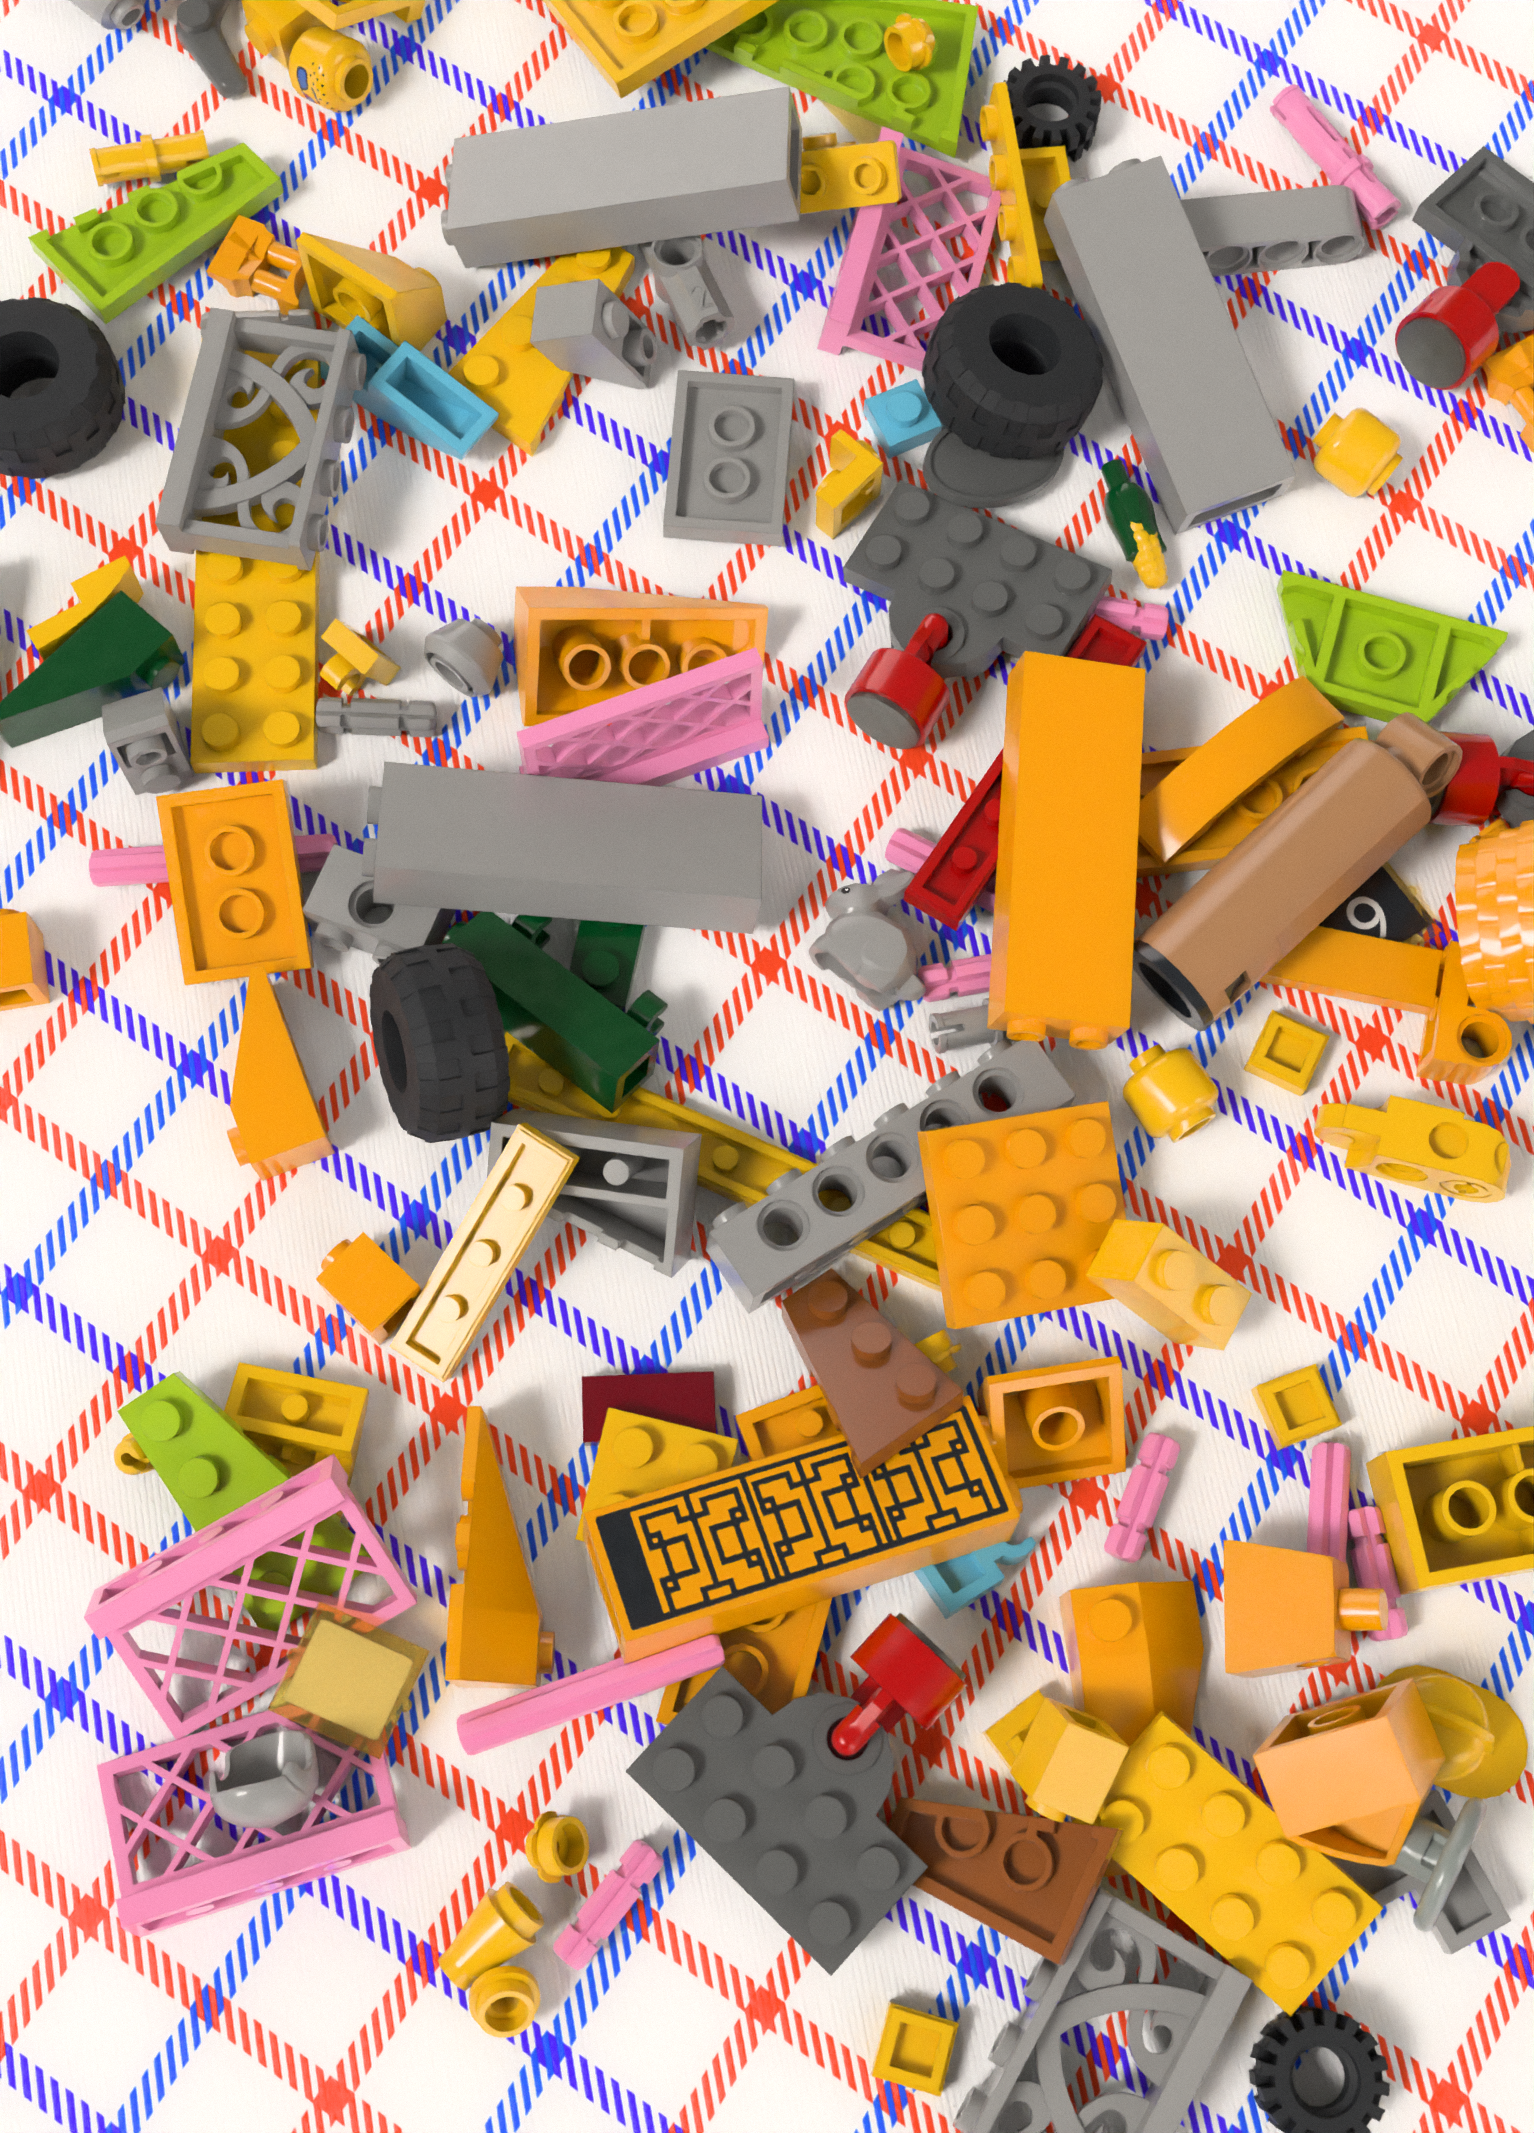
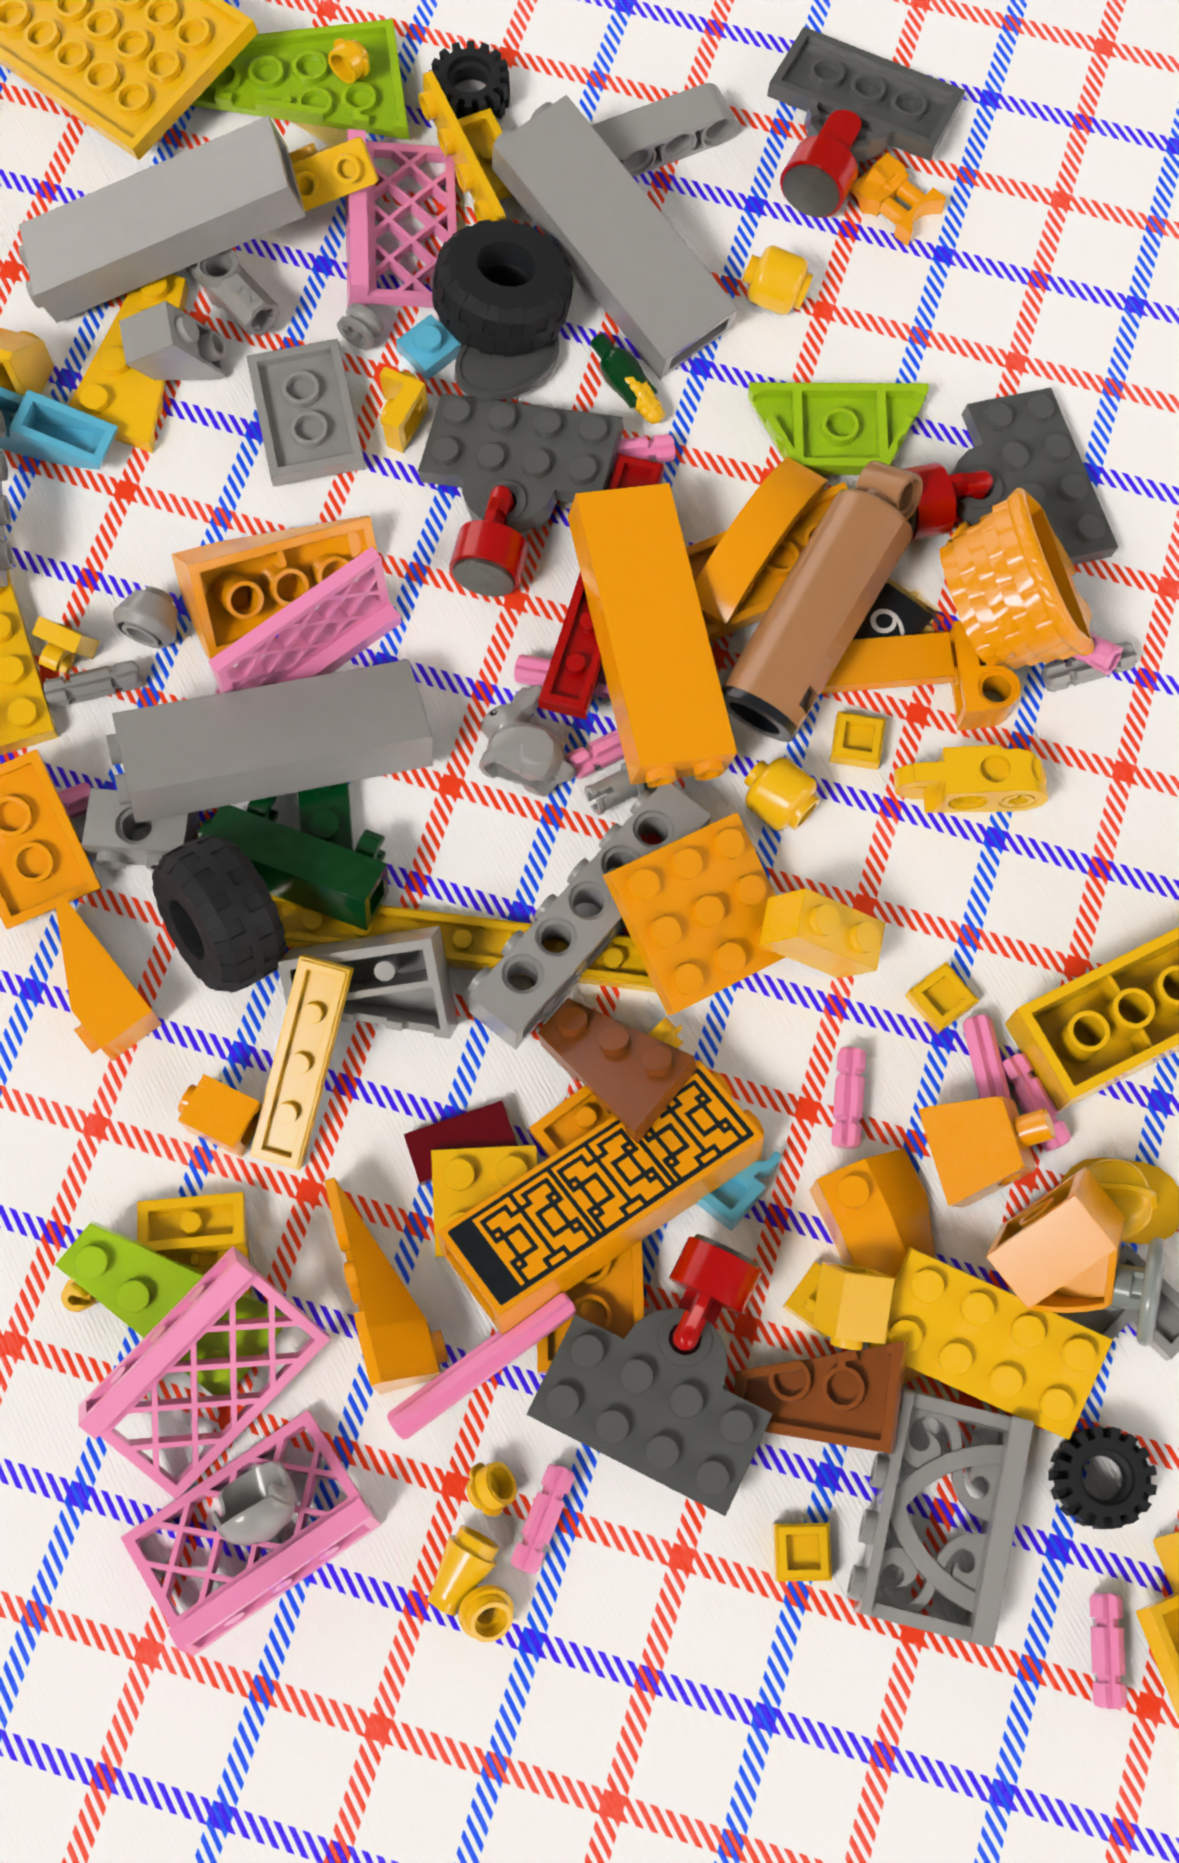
camera: 15 degrees left, 0 degrees up
clear yellow piece [268,1601,430,1759] -> none
light orange slope [976,1356,1126,1489] -> none
bright pink pin [1269,84,1401,230] -> none
none -> light grey bush [337,303,384,350]

